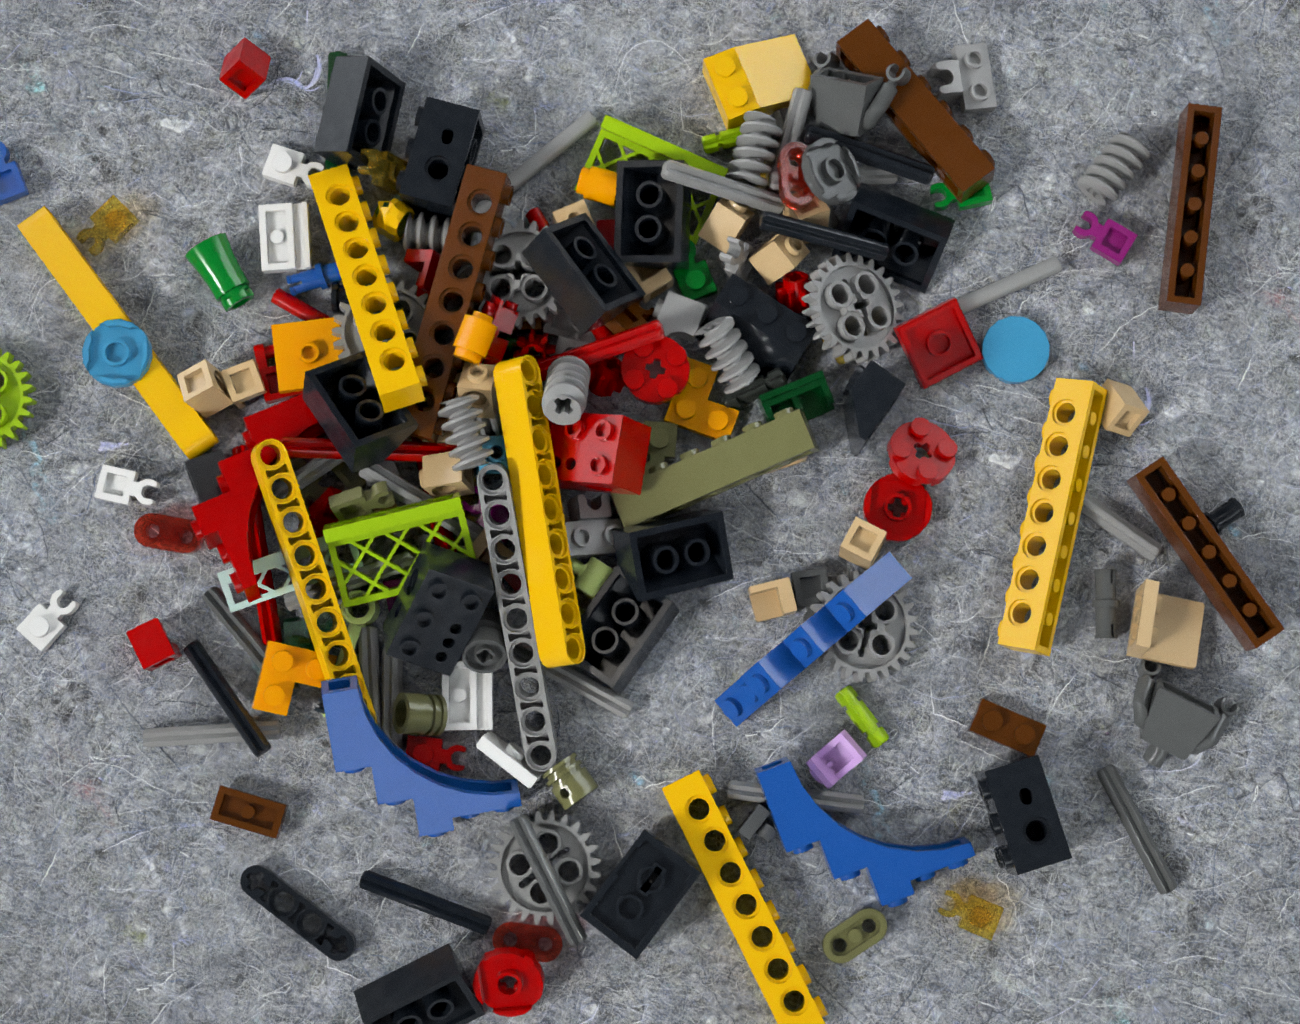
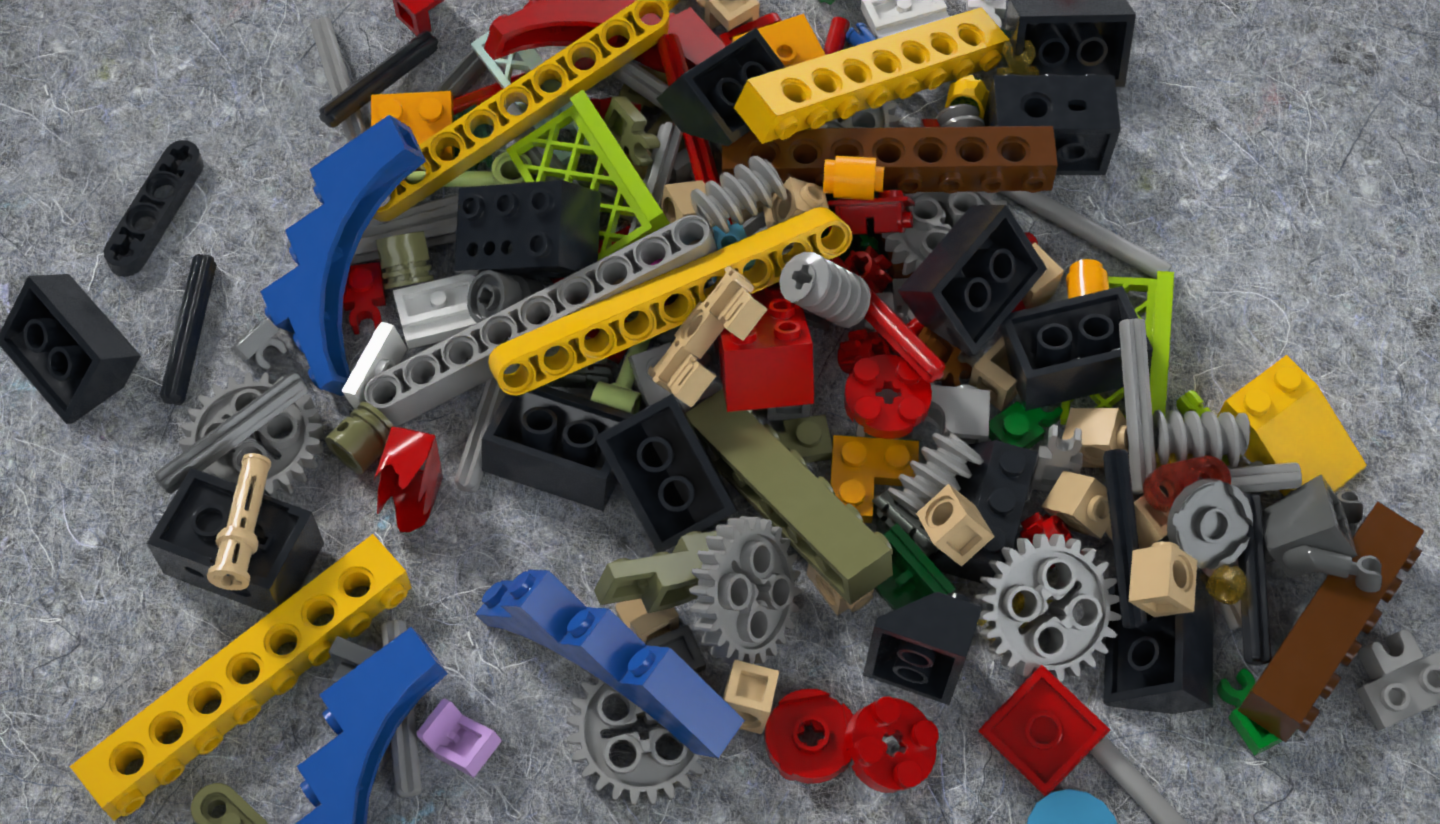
camera: 70 degrees right, 20 degrees down
reddish brown plate [210,785,289,839] -> none
red plate [473,947,545,1017] -> none
clear red plate [492,921,563,962] -> none
lime axle [835,685,889,748] -> none
none -> tan pin [207,453,271,590]
none -> dark grey tile [231,317,287,370]
none -> red piece [374,426,443,533]
none -> olive slope [594,531,717,613]
none -> tan piece [648,266,768,408]
none -> light grey gear [689,516,802,664]
none -> tan brick [916,484,995,567]
none -> tan brick [1129,541,1197,617]
none -> clear yellow hinge [1206,565,1247,605]

